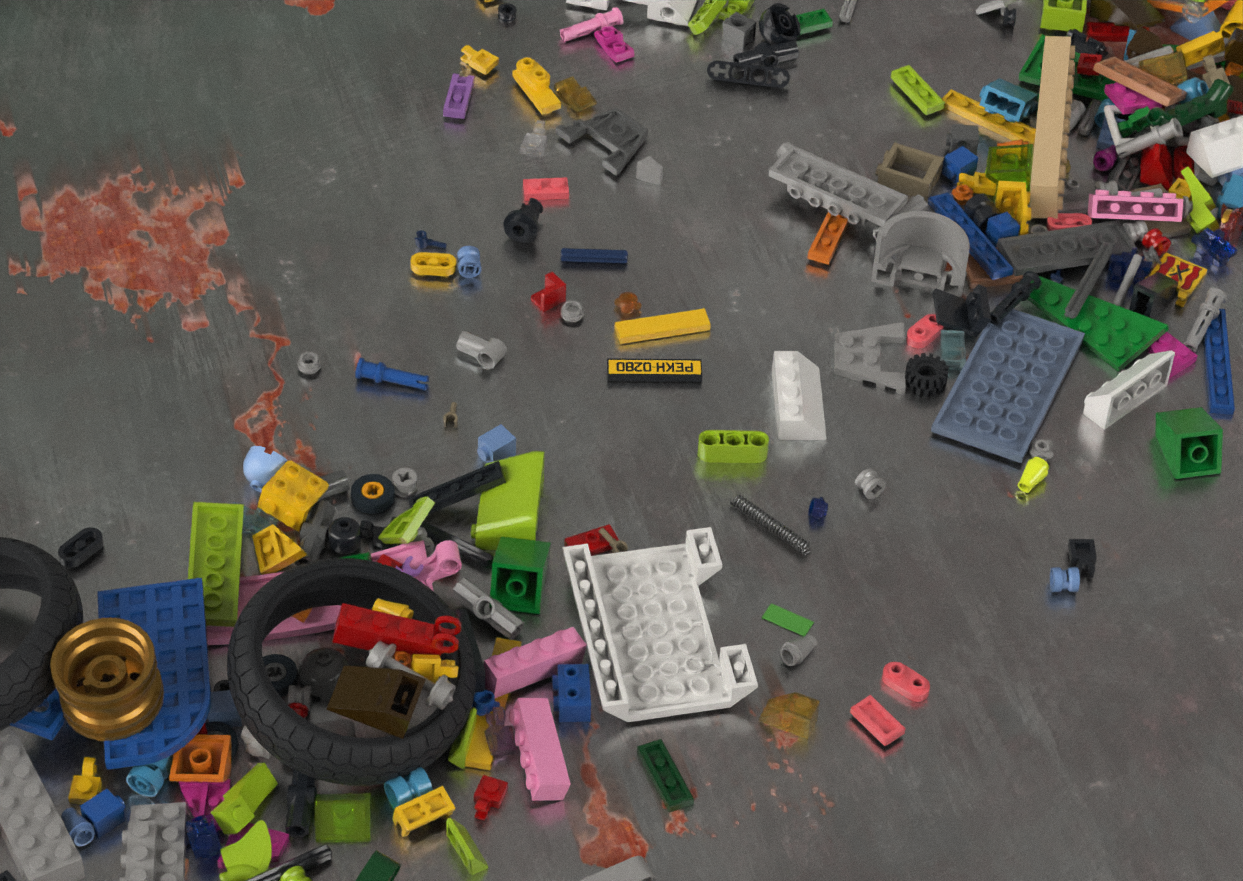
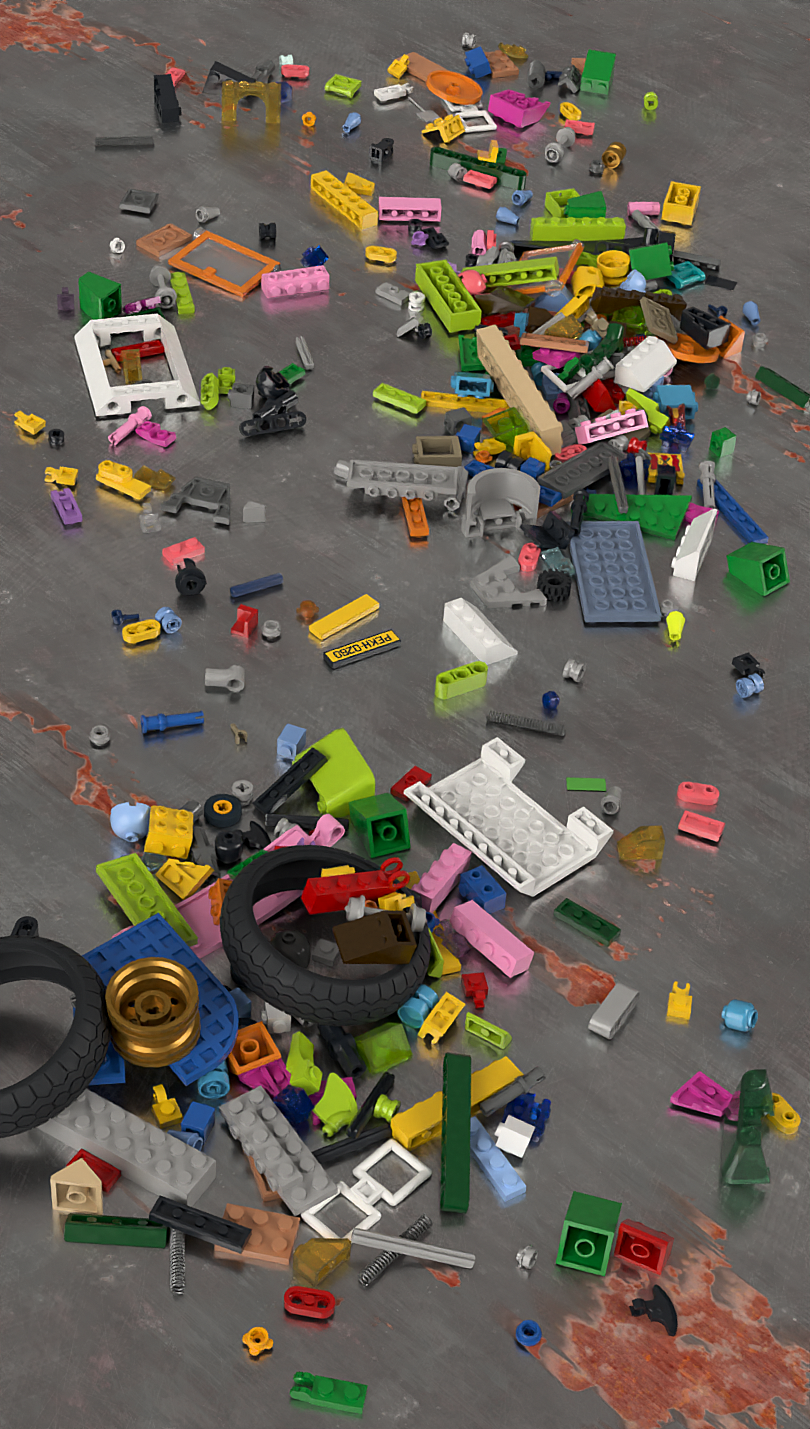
camera: 30 degrees left, 5 degrees down
lime plate [378,497,435,544] -> none
light grey piece [452,578,525,640] -> none
dark tan hand [598,527,628,553] -> none

